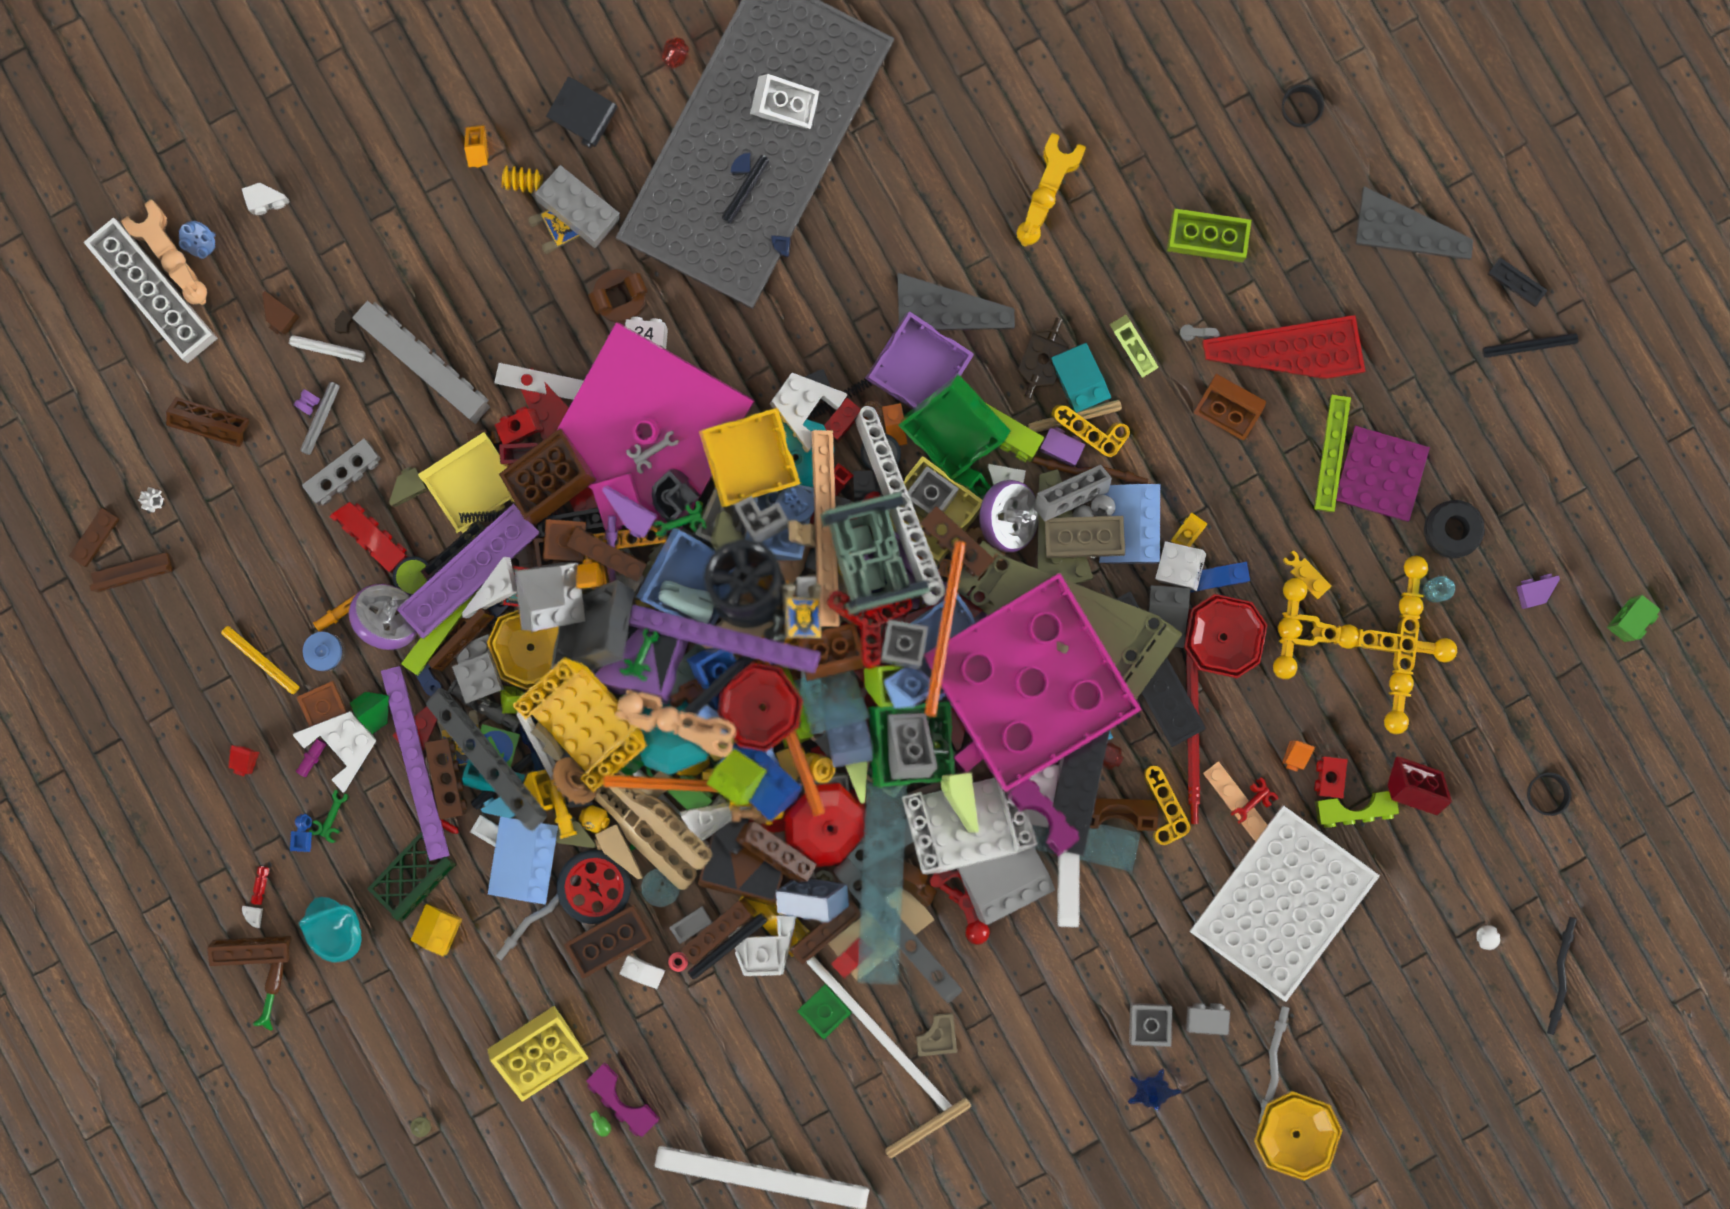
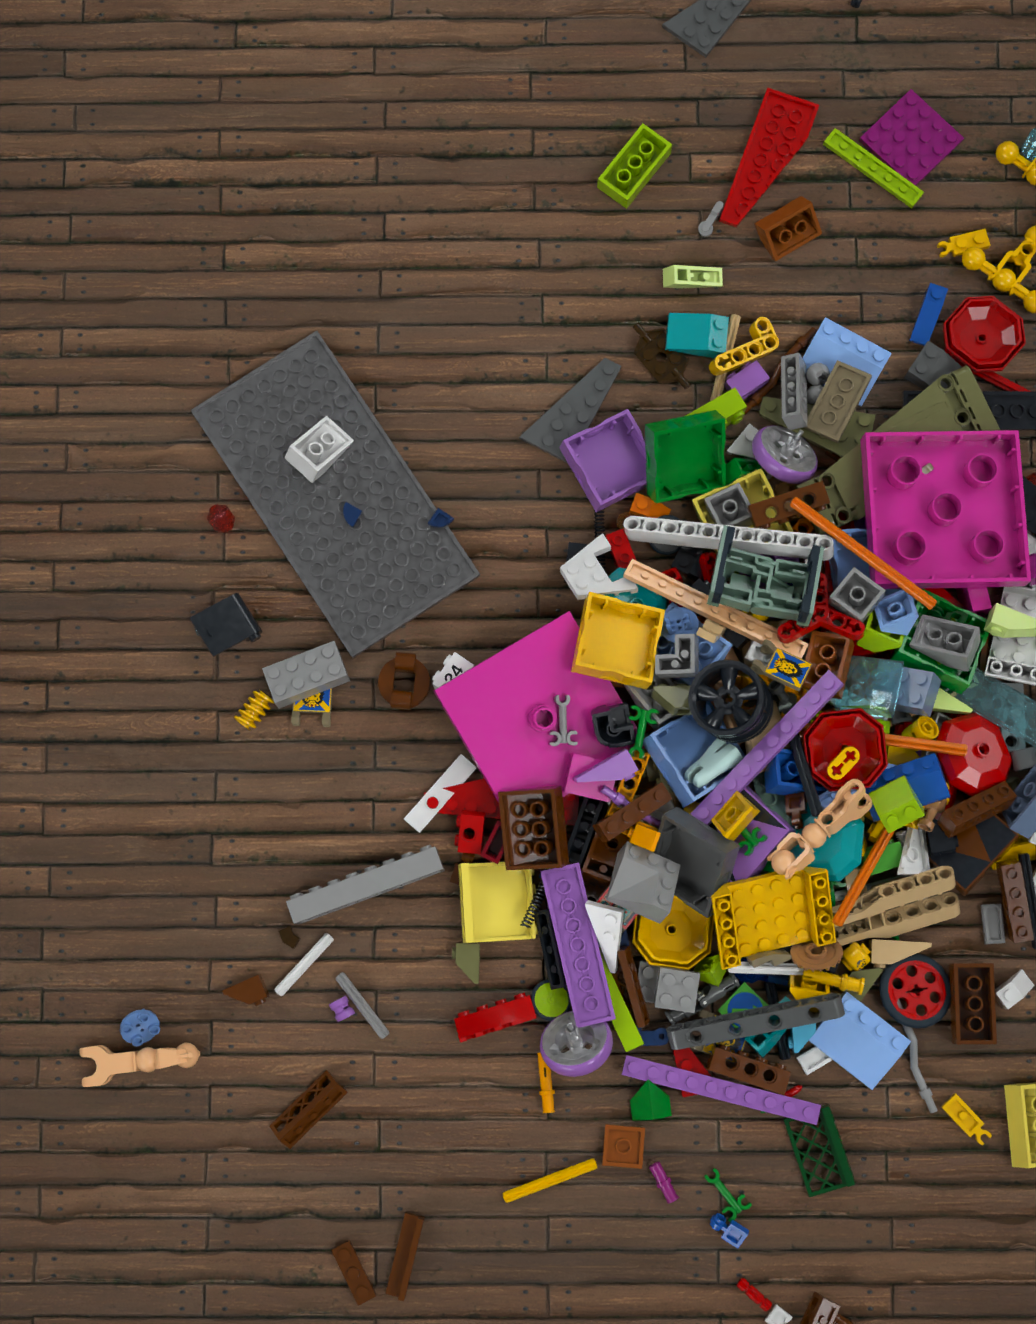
camera: 55 degrees left, 5 degrees down
white brick [84,217,218,363] -> none
white gear [138,487,164,512] -> none
red slope [228,745,259,777] -> none
white slope [242,183,290,215] -> none
white wing [293,711,377,792] -> none
teal piece [298,897,361,963] -> none
light grey brick [302,438,381,506] -> none
medium blue piece [303,632,345,672] -> none
yellow slope [411,904,462,956] -> none
light orange slope [464,125,488,168] -> none
dark orange plate [543,519,586,561] -> none
clear light blue plate [641,868,680,907] -> none
coral plate [668,952,688,972] -> none
black axle [722,155,770,223] -> none
yellow piece [1016,133,1086,246] -> none
white brick [1155,541,1206,591] -> none
yellow slope [1171,512,1208,547] -> none
black tyre [1282,85,1324,128] -> none
black tyre [1424,500,1485,558] -> none
none -> yellow slope [711,791,760,841]
none -> yellow beam [827,746,860,780]
none -> yellow plate [941,1093,992,1145]

